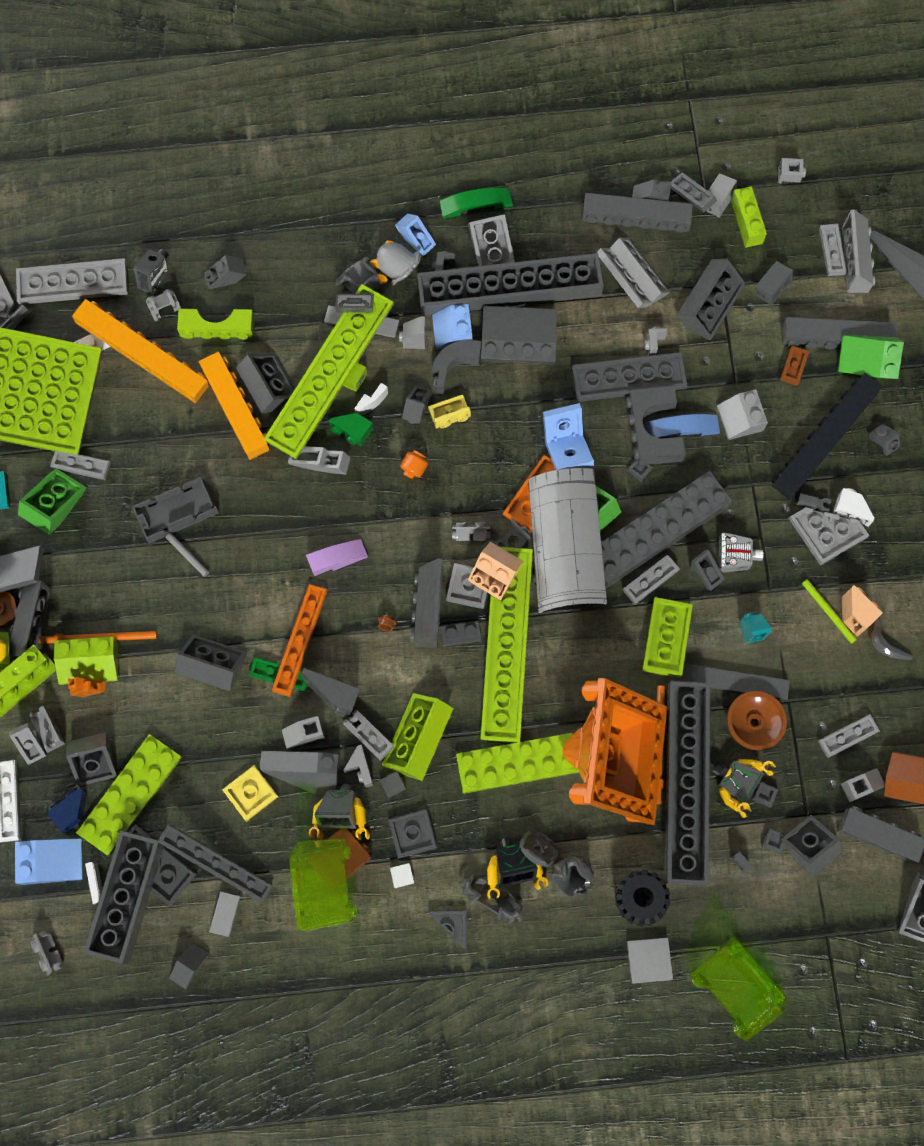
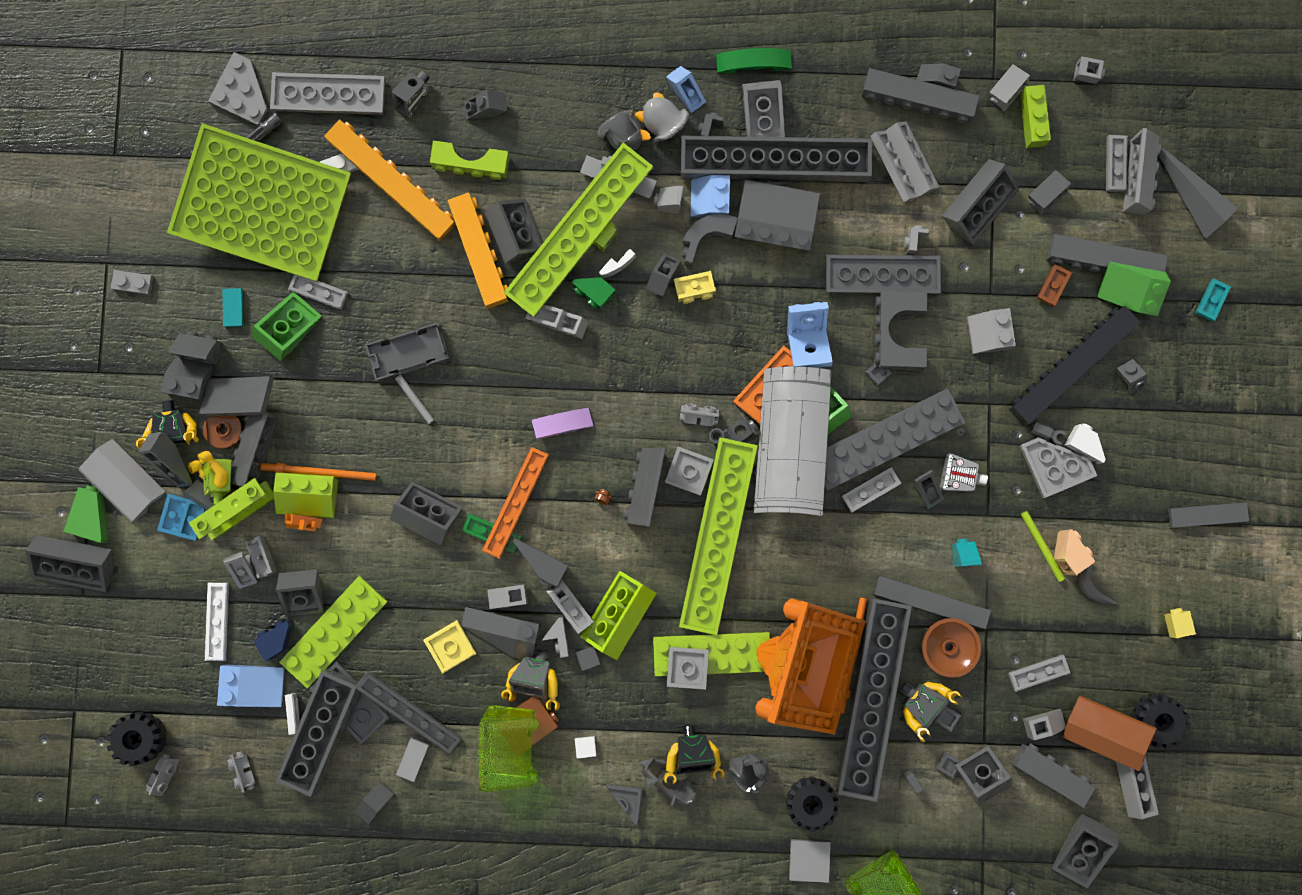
camera: 10 degrees right, 10 degrees up
light grey piece [146,289,181,322] -> none
slope [335,294,374,313] -> none
dark grey tile [388,809,437,859] -> none
orange head [400,450,428,479] -> none
dark grey plate [440,621,482,647] -> none
light nougat slope [468,542,524,600] -> none
dark grey tile [520,831,558,867] -> none
lime plate [642,597,693,678] -> none
medium blue slope [643,414,720,439] -> none
dark grey plate [671,172,717,213] -> none
none -> light grey plate [667,647,709,689]

